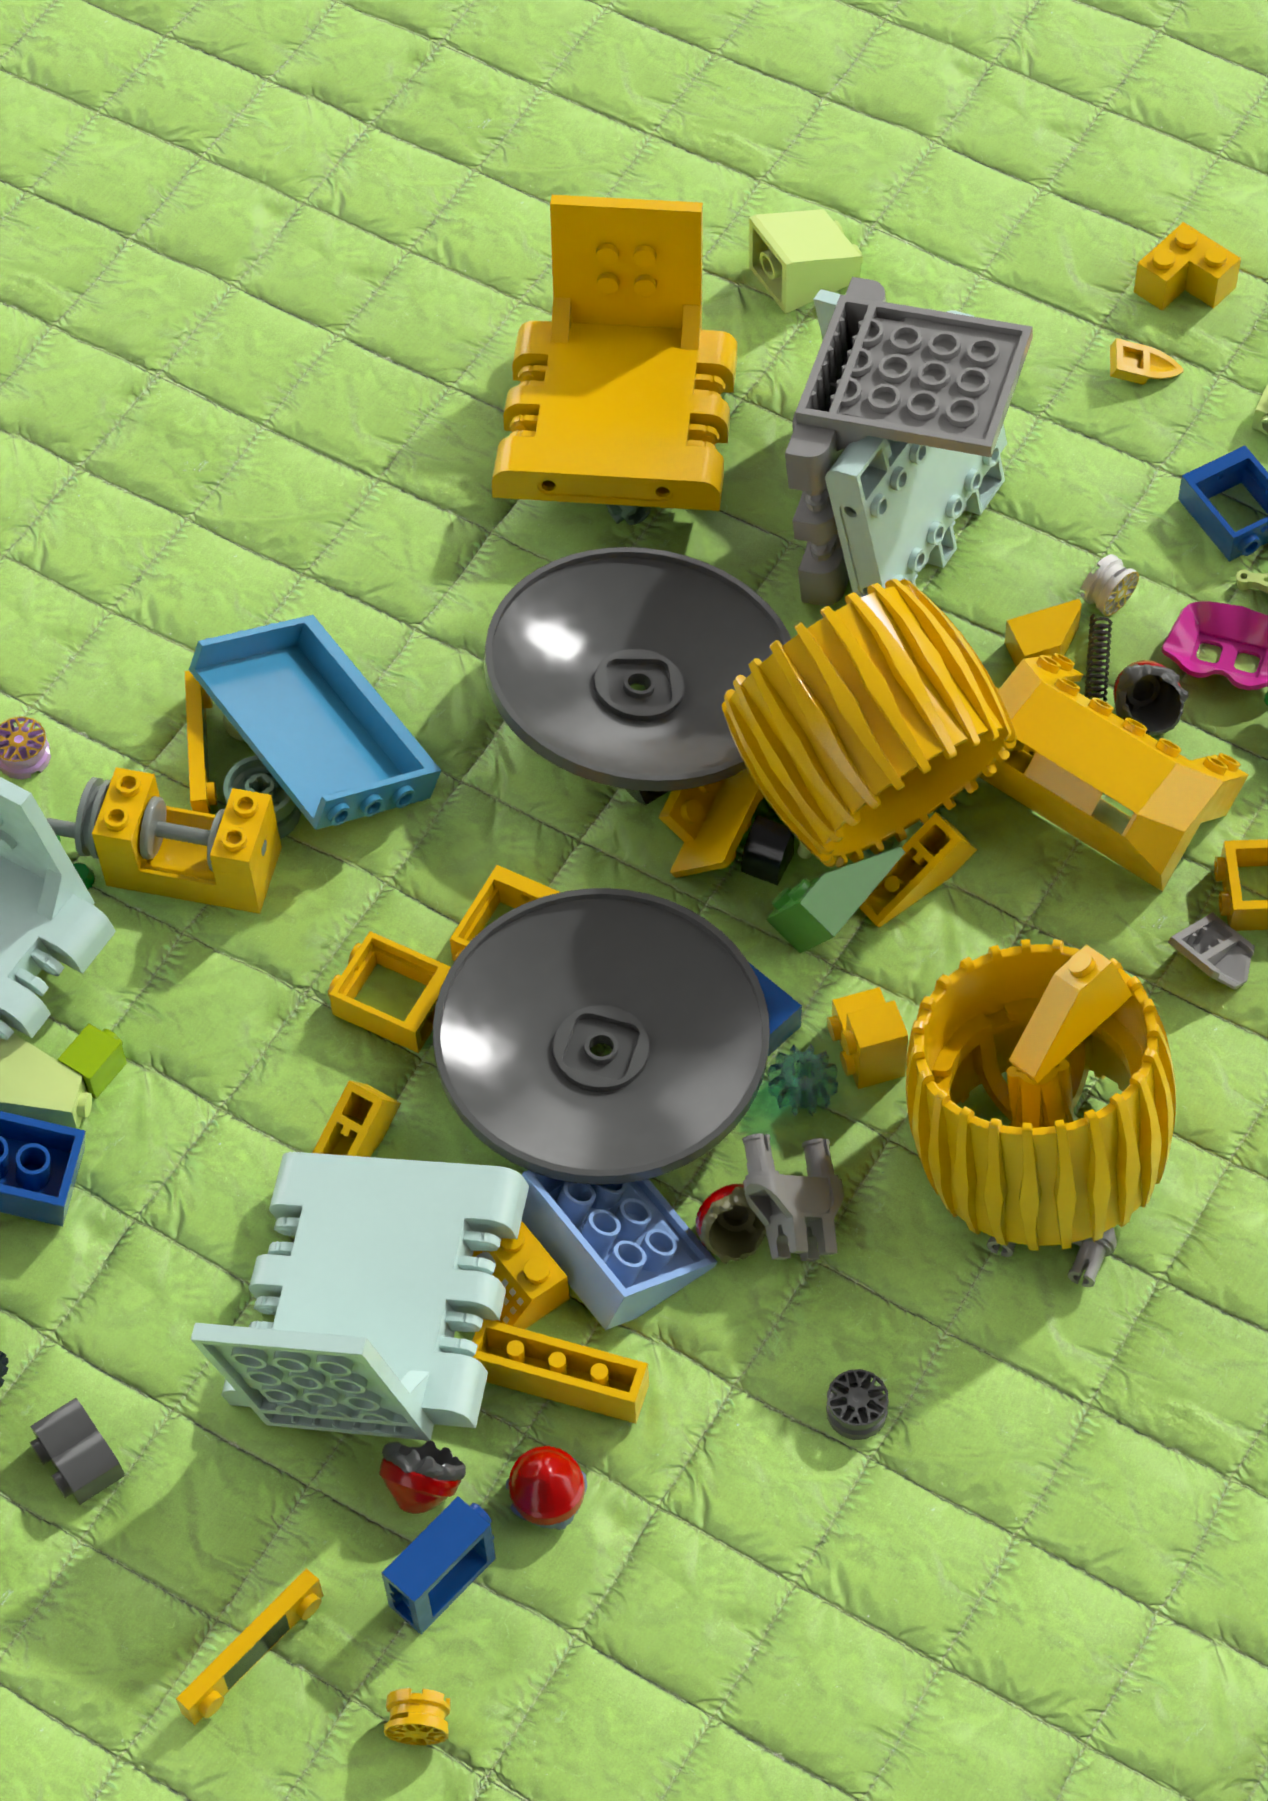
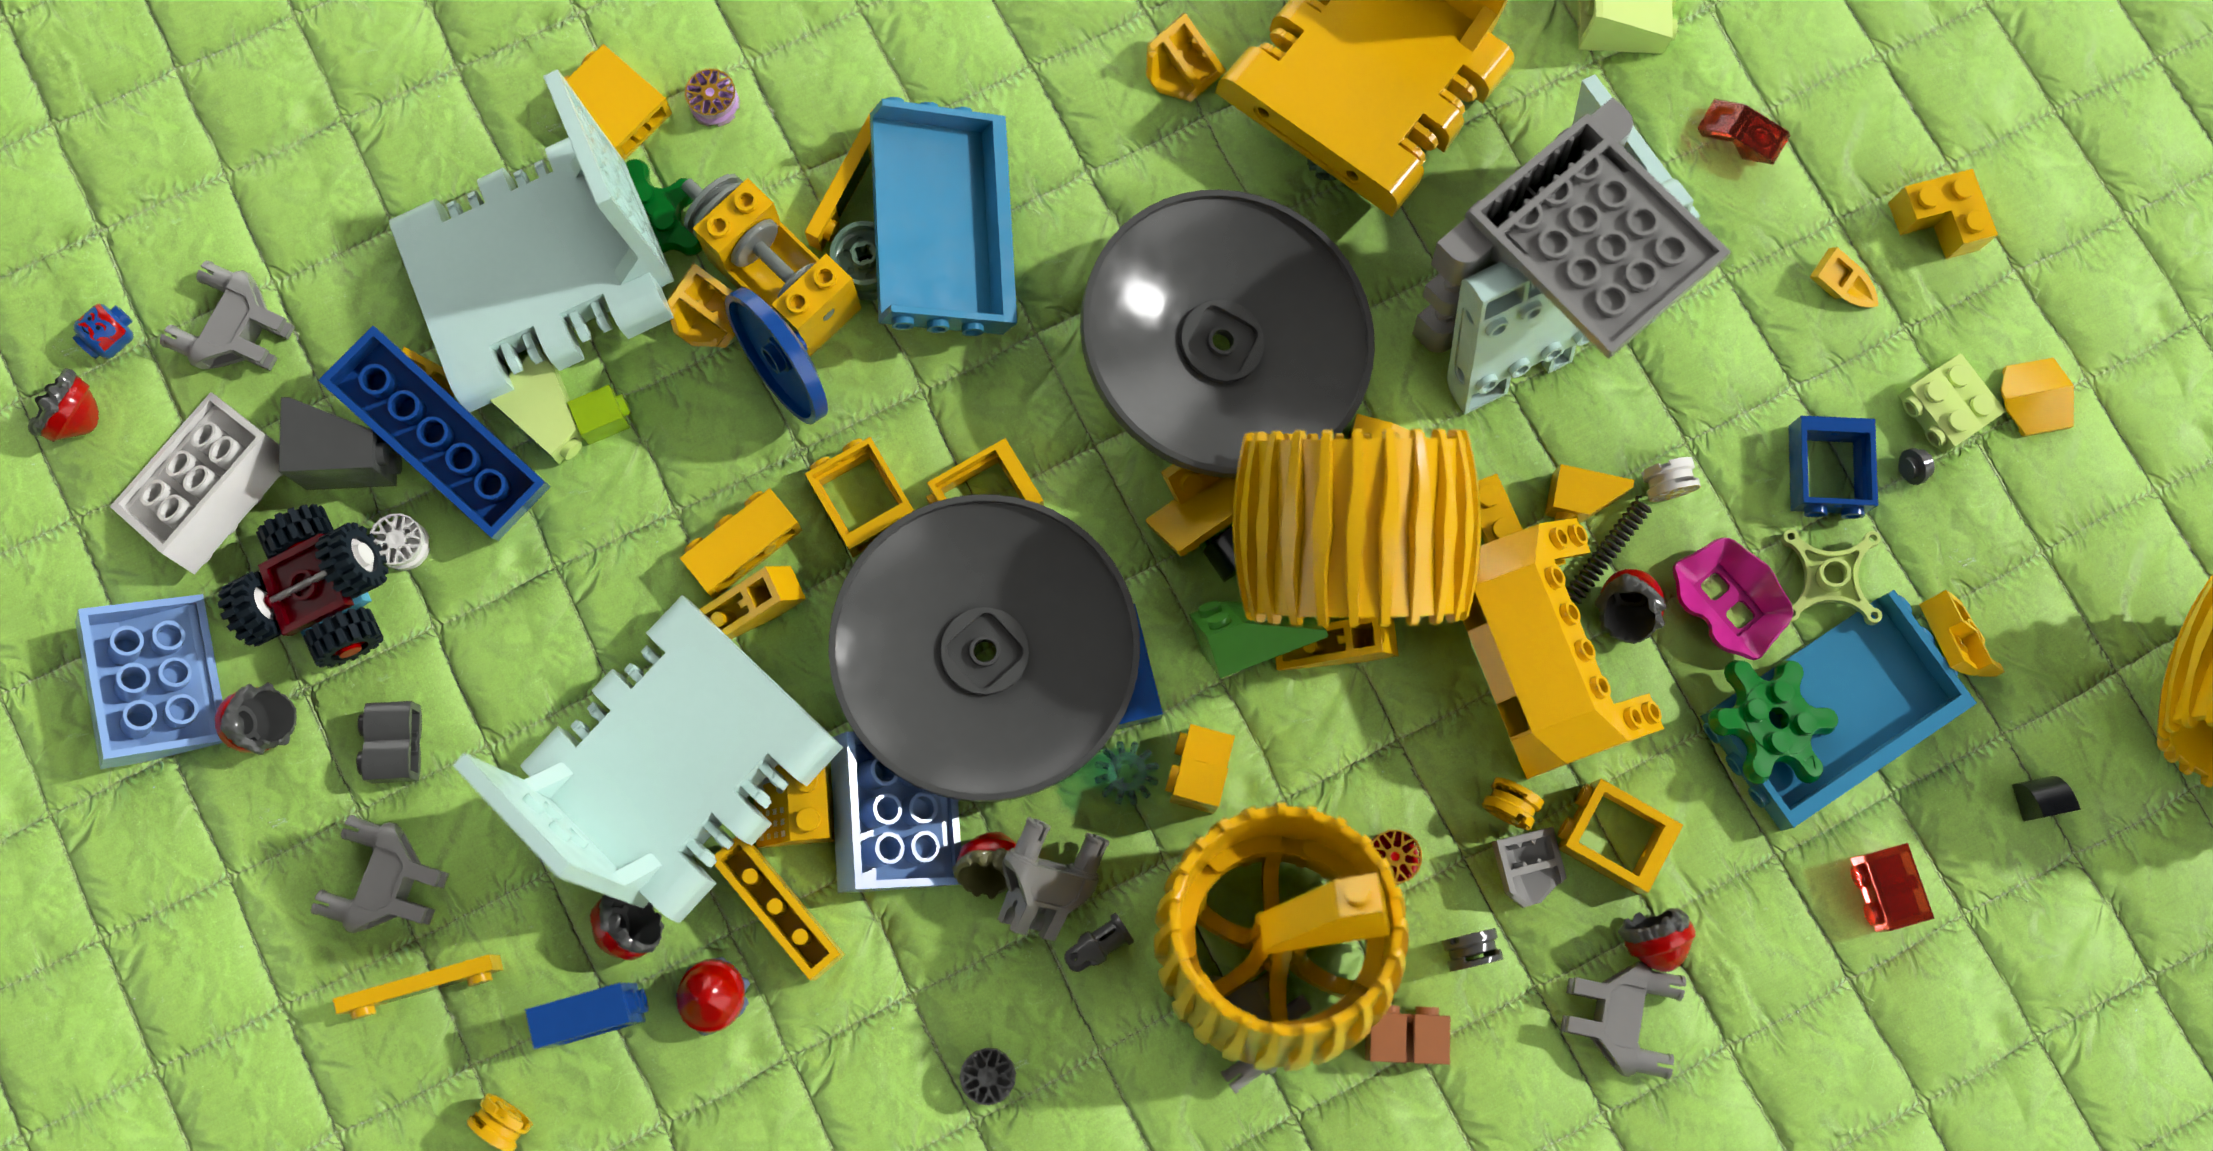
camera: 25 degrees right, 20 degrees up
none -> light grey connector [311,815,449,933]
none -> yellow slope [667,263,735,348]
none -> yellow brick [680,488,802,600]
none -> blue dish [724,287,828,425]
none -> dark grey piece [1065,912,1134,972]
none -> yellow slope [1146,13,1227,102]
none -> nougat piece [1365,1005,1450,1065]
none -> dark grey wheel [1442,928,1504,972]
none -> yellow wheel [1481,777,1544,830]
none -> clear red slope [1697,99,1791,165]

